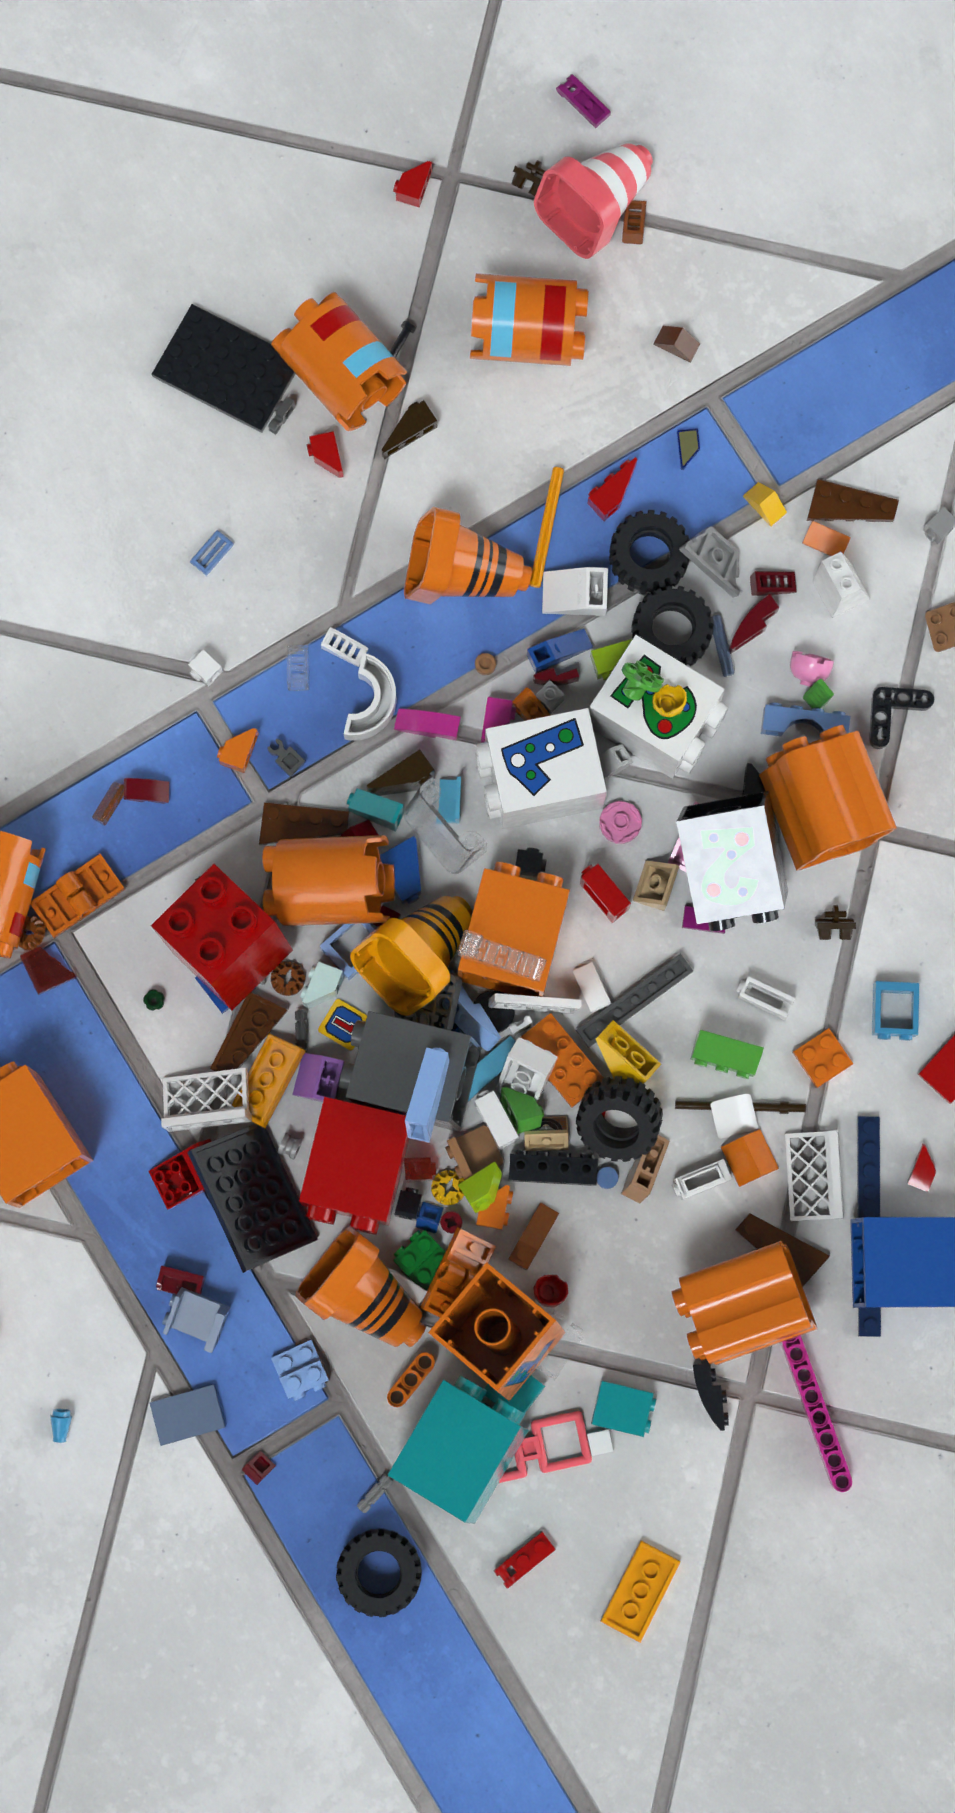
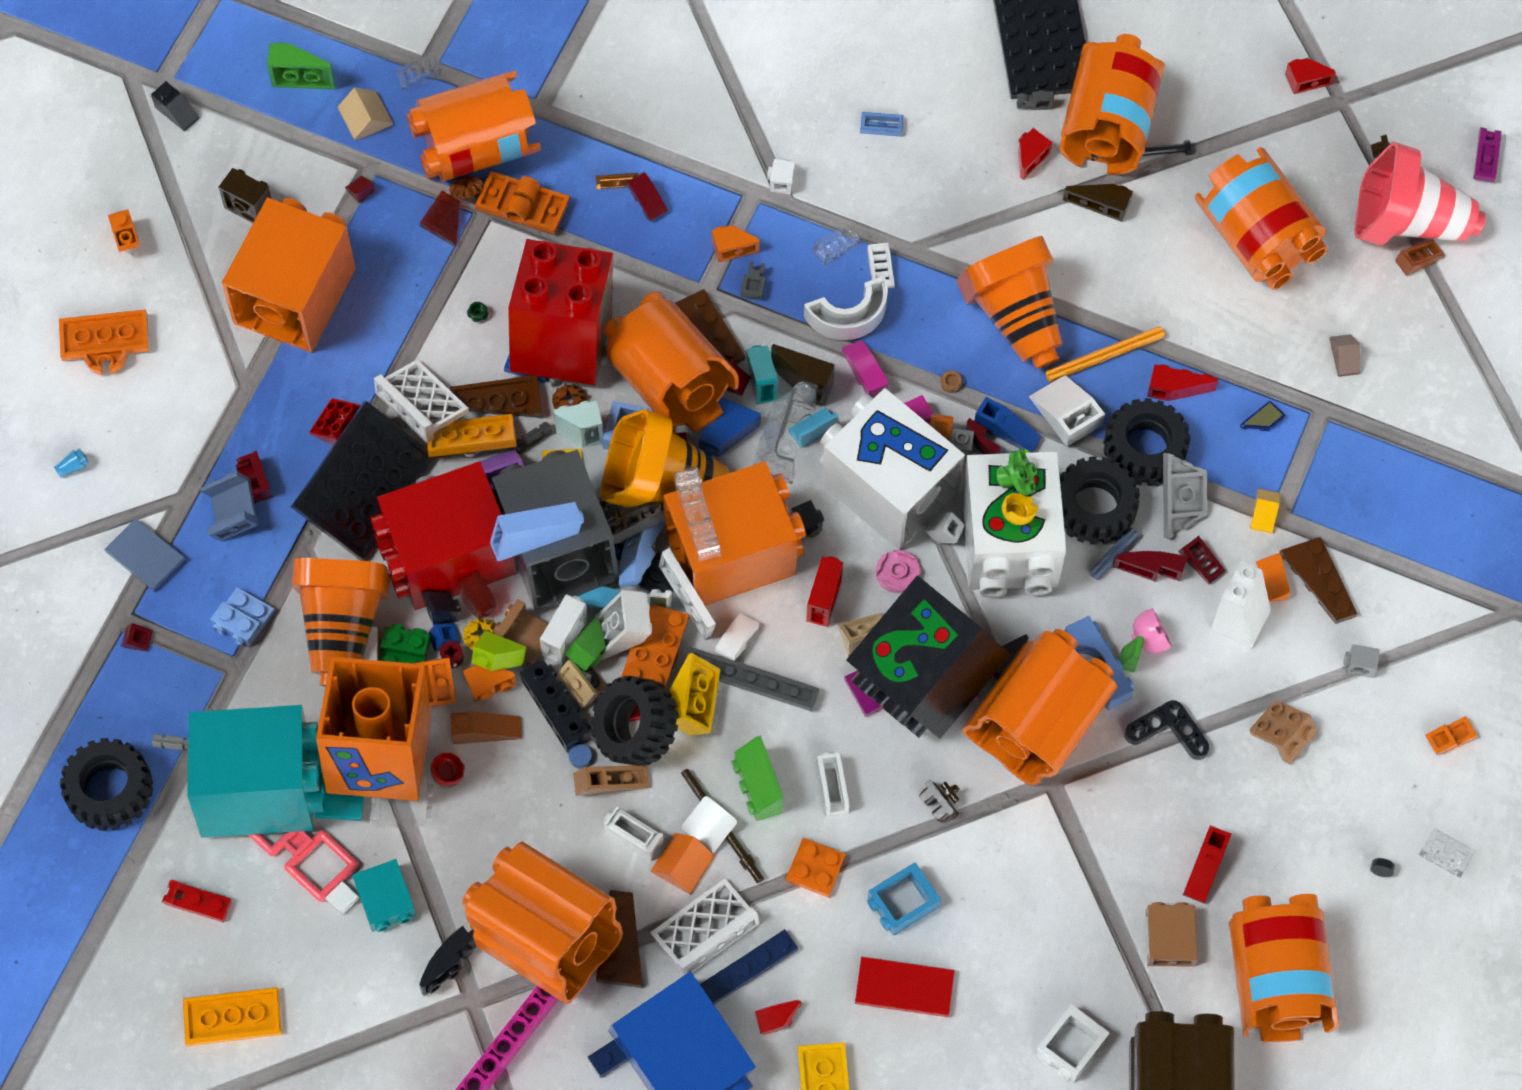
camera: 55 degrees right, 15 degrees down
orange beam [387,1352,435,1407] -> none

